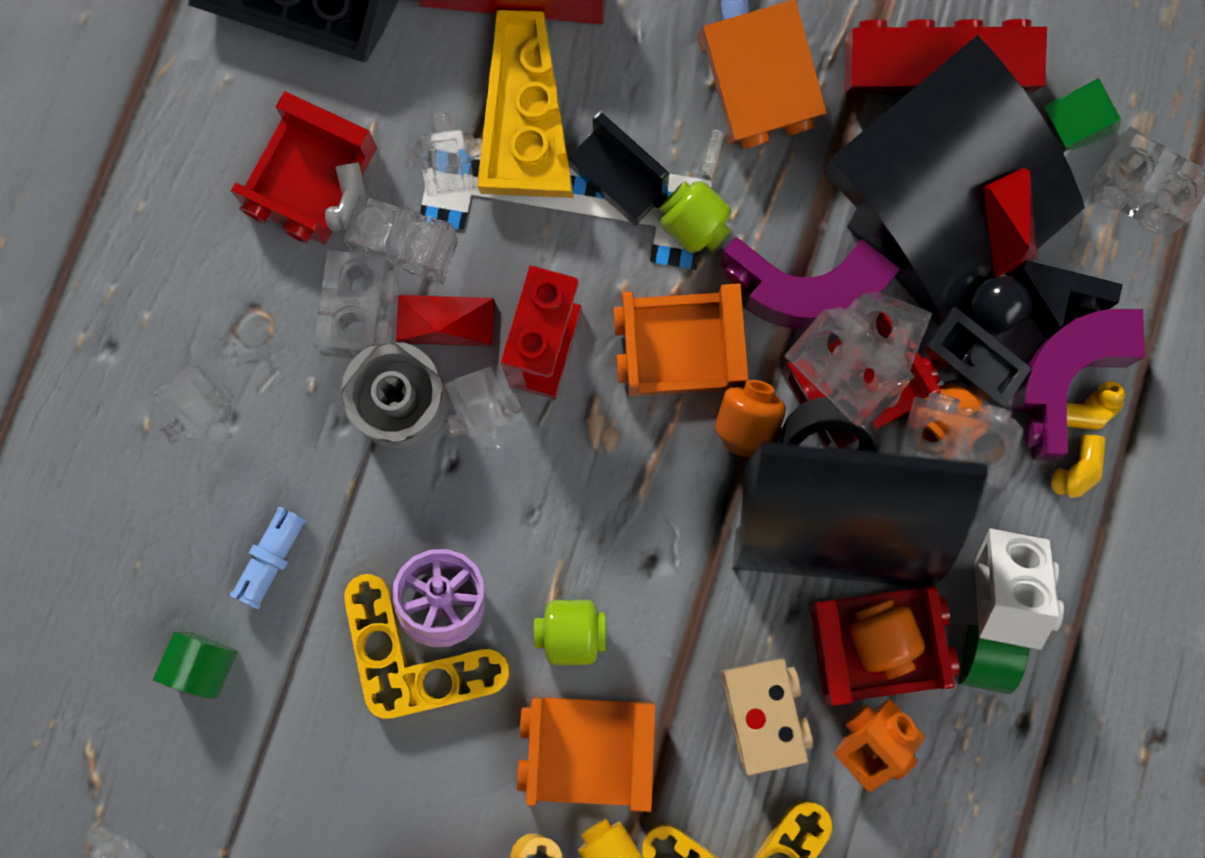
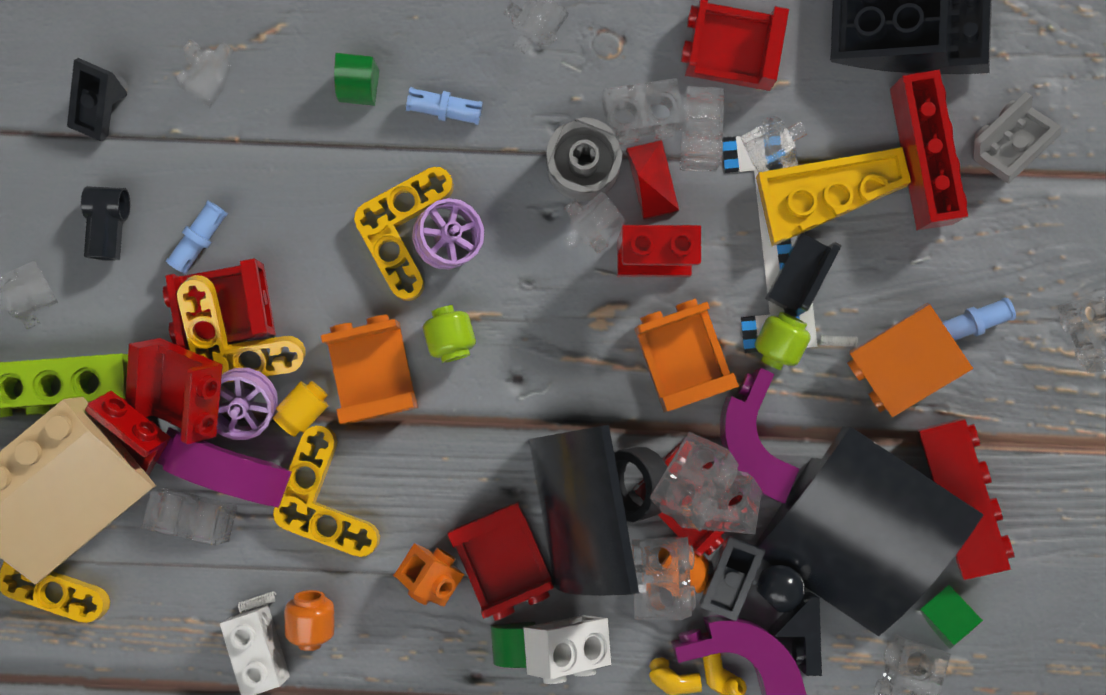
camera: 70 degrees right, 5 degrees up
light grey arm [325,162,368,232] -> none
orange head [715,380,786,457] -> none
tan brick [720,658,813,776] -> none
orange head [849,598,925,679] -> none
red slope [984,168,1037,277] -> none

